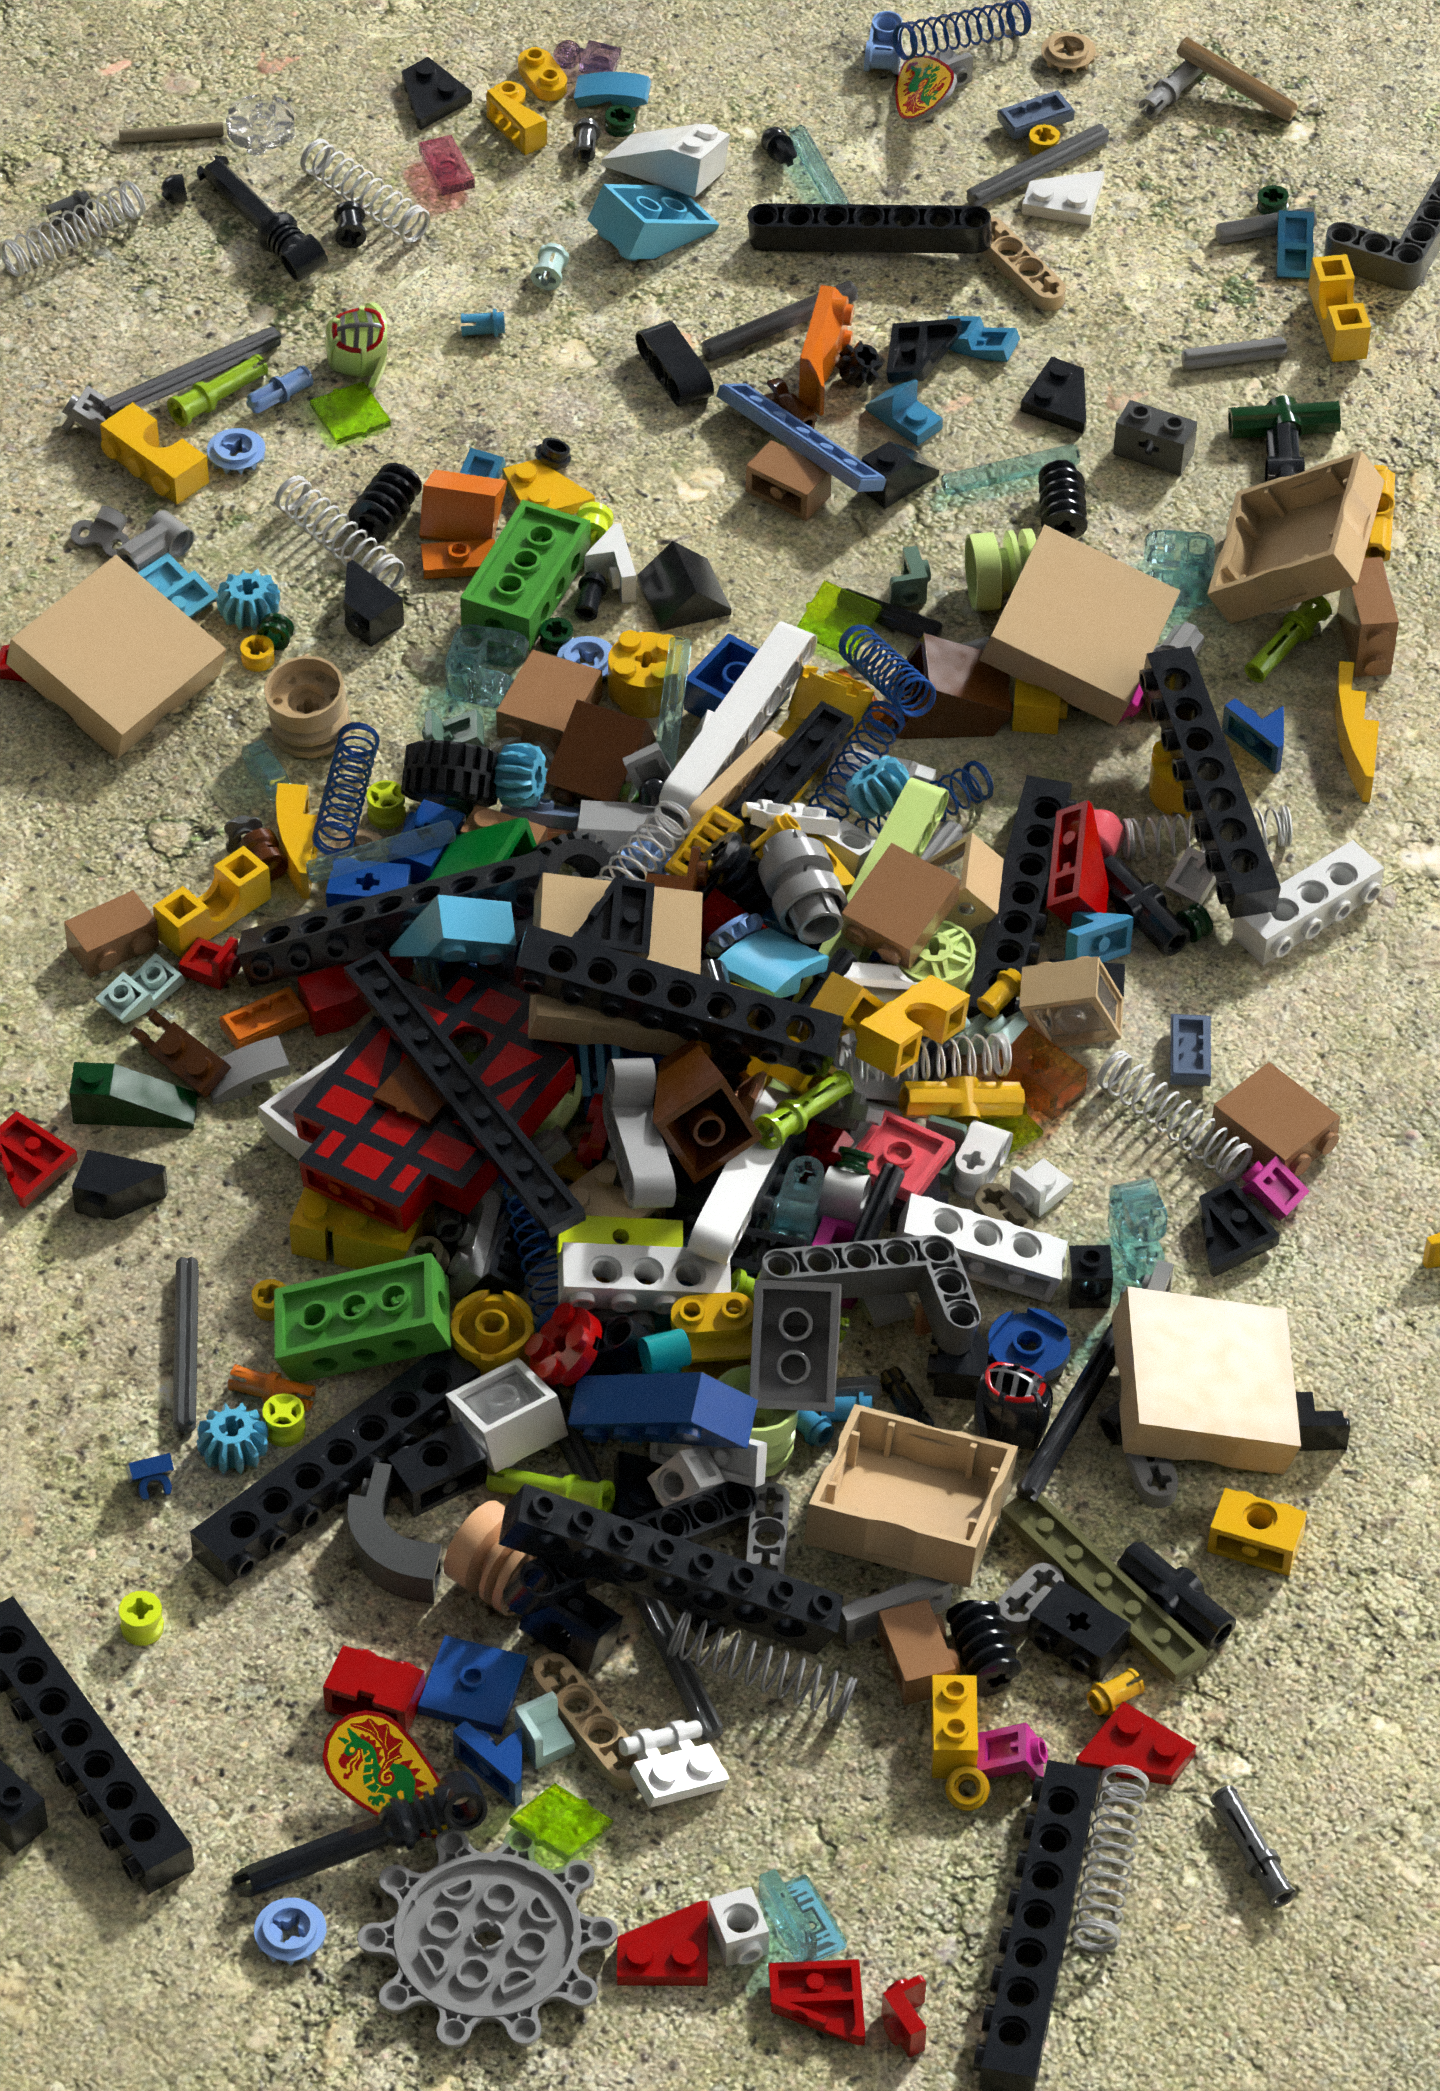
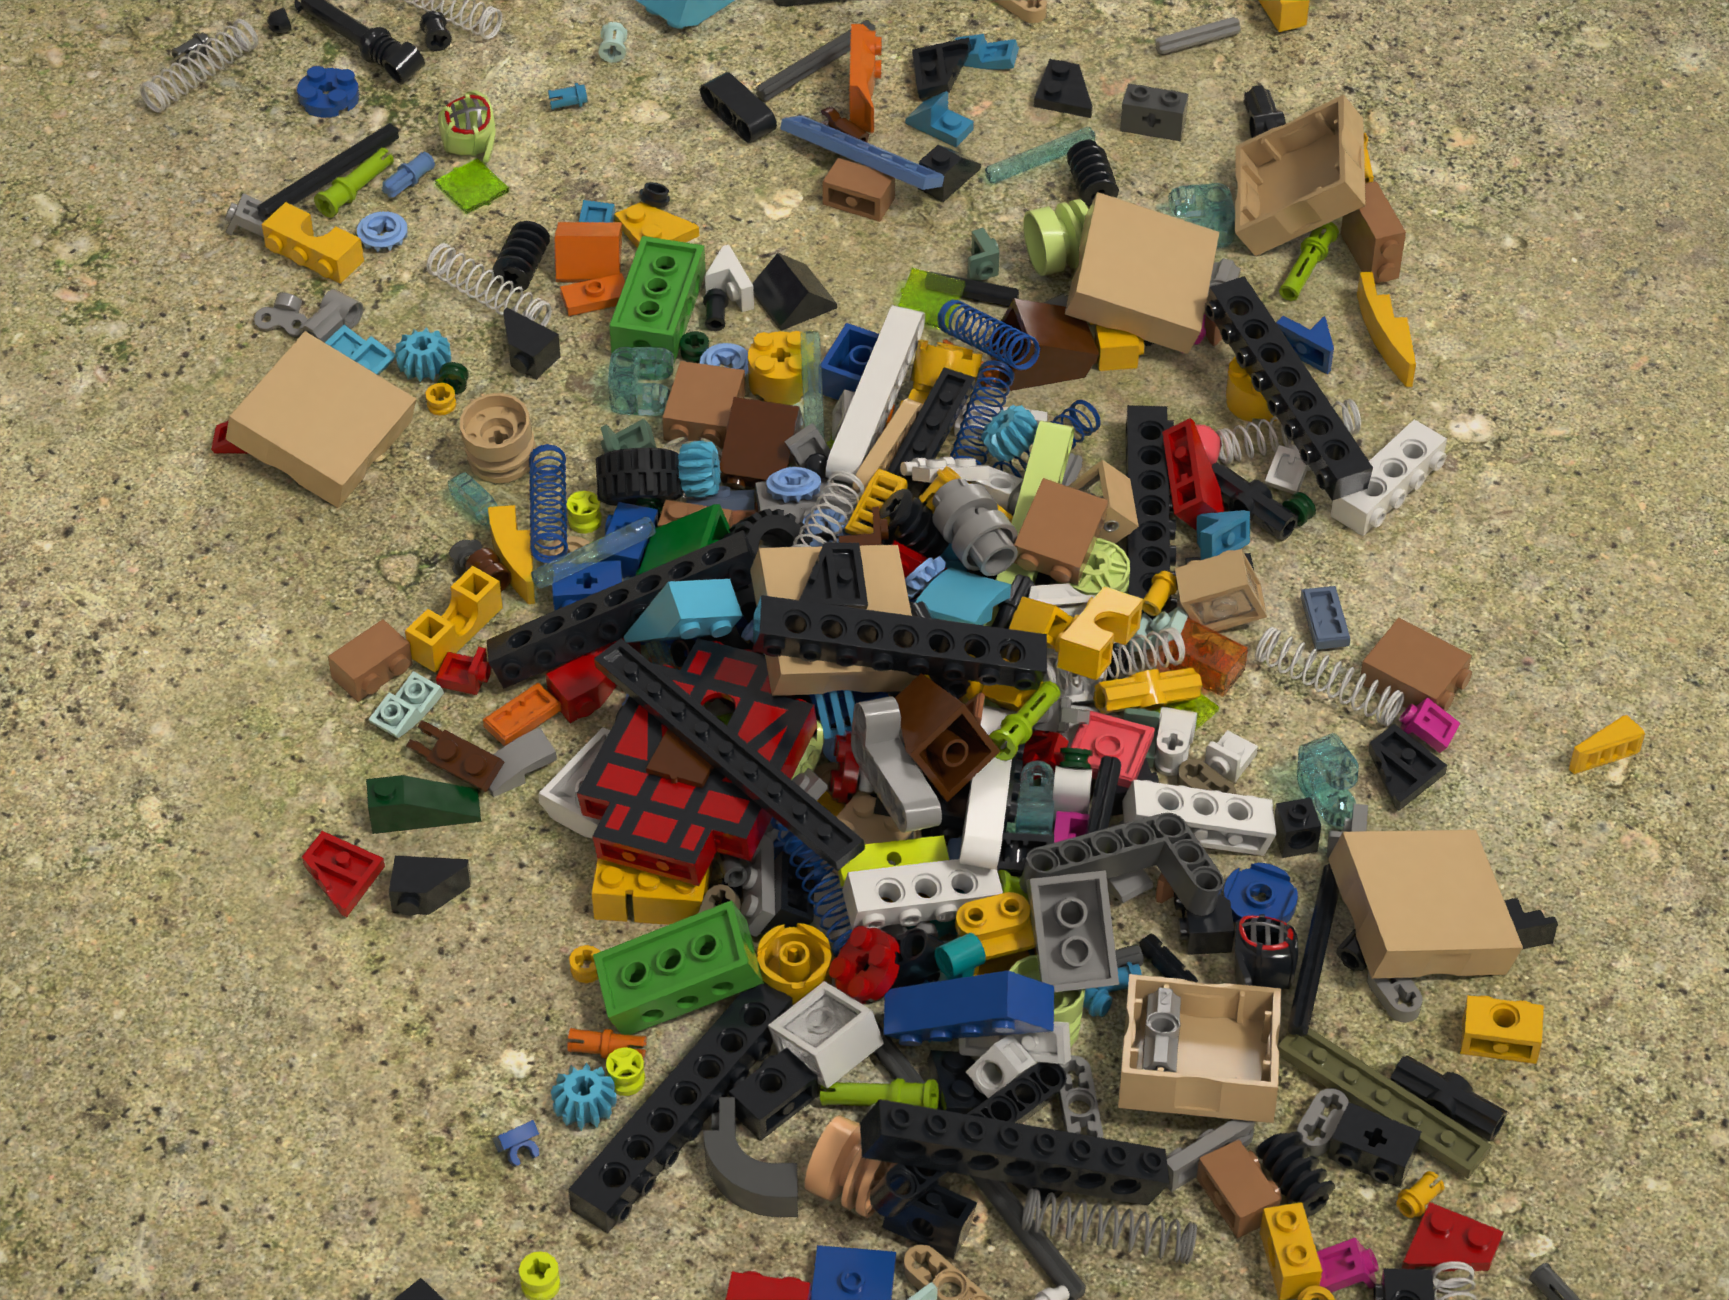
camera: 10 degrees left, 0 degrees up
dark grey axle [173,1257,199,1433] -> none
neon yellow wheel [577,502,614,547] -> none
black gear [835,341,883,389] -> none
dark green piece [1228,395,1341,439] -> none
none -> blue plate [297,66,360,118]
none -> light blue gear [766,467,821,503]
none -> light grey piece [1142,988,1181,1072]

